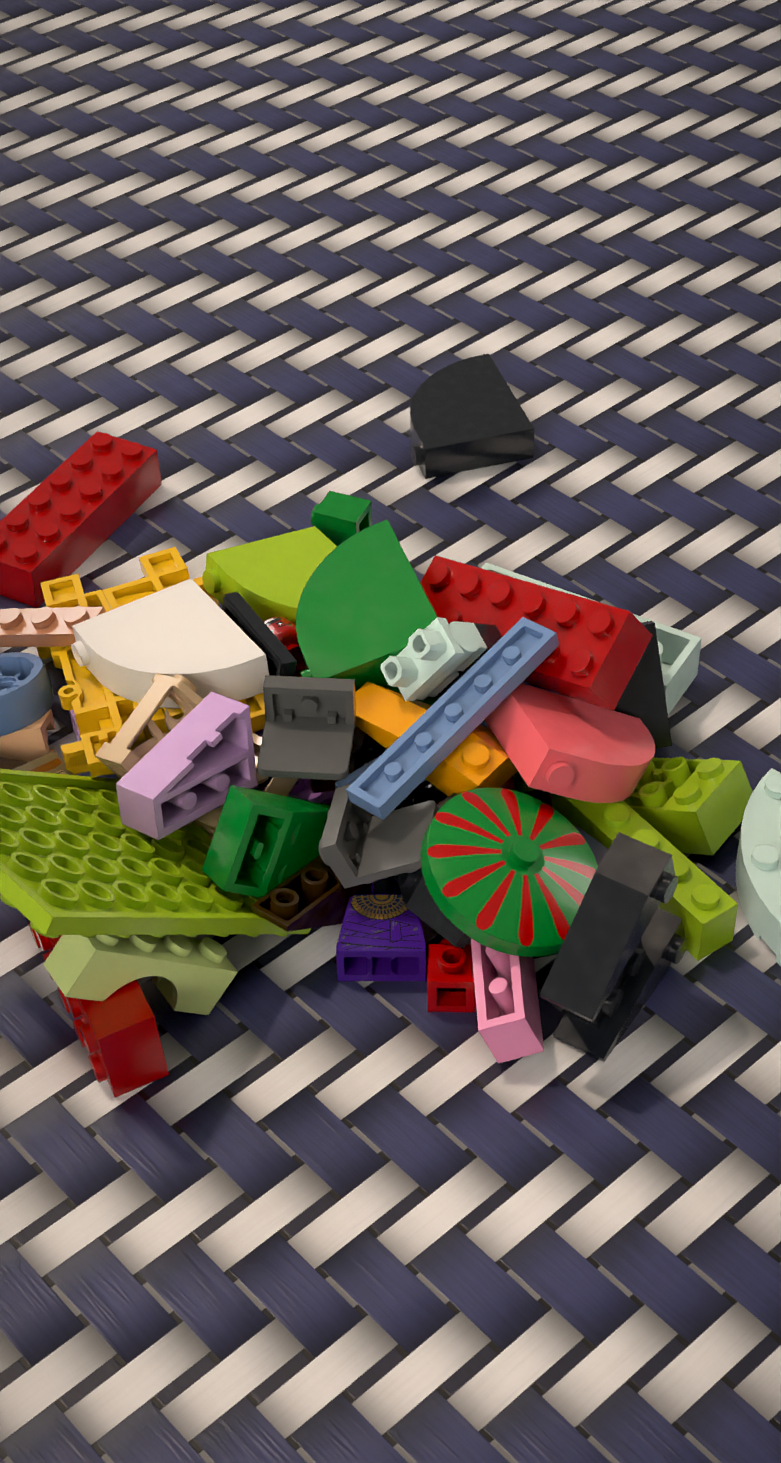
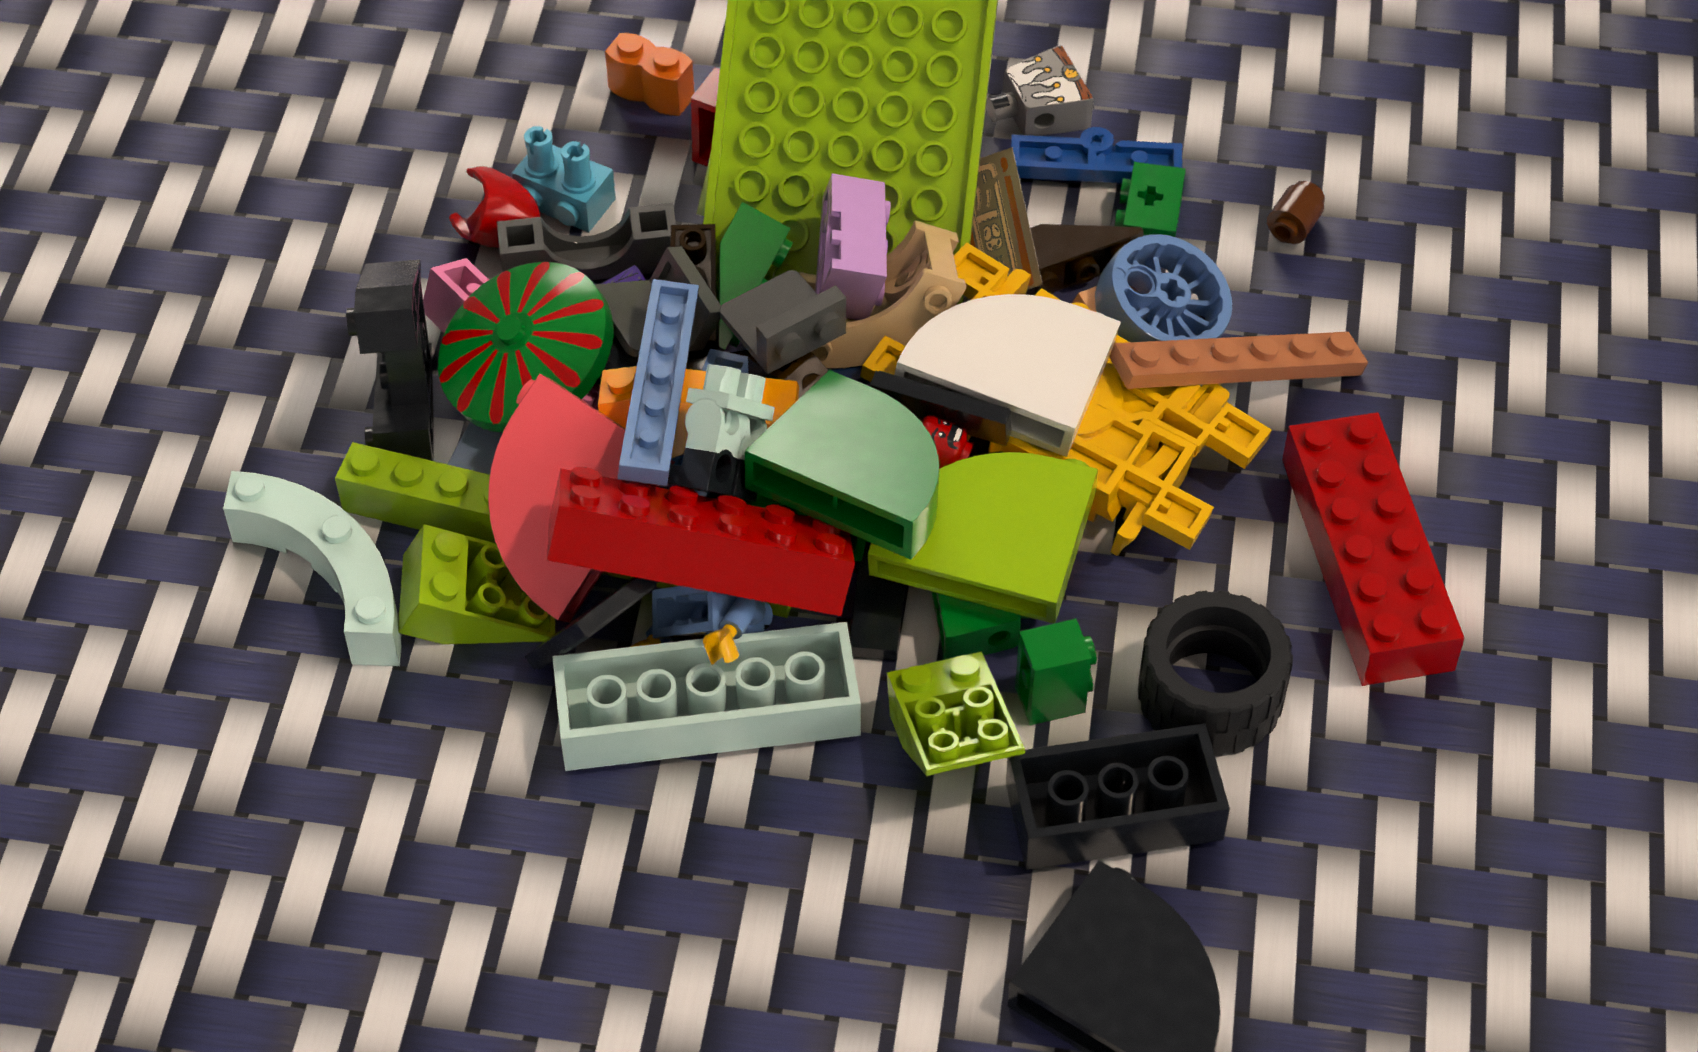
camera: 140 degrees right, 10 degrees up
none -> red piece [449,166,540,248]
none -> dark grey arch [497,203,676,280]
none -> medium azure brick [512,126,616,232]
none -> orange brick [605,33,694,116]
none -> lime slope [887,652,1025,776]
none -> black brick [1005,723,1230,870]
none -> black tyre [1137,590,1293,756]

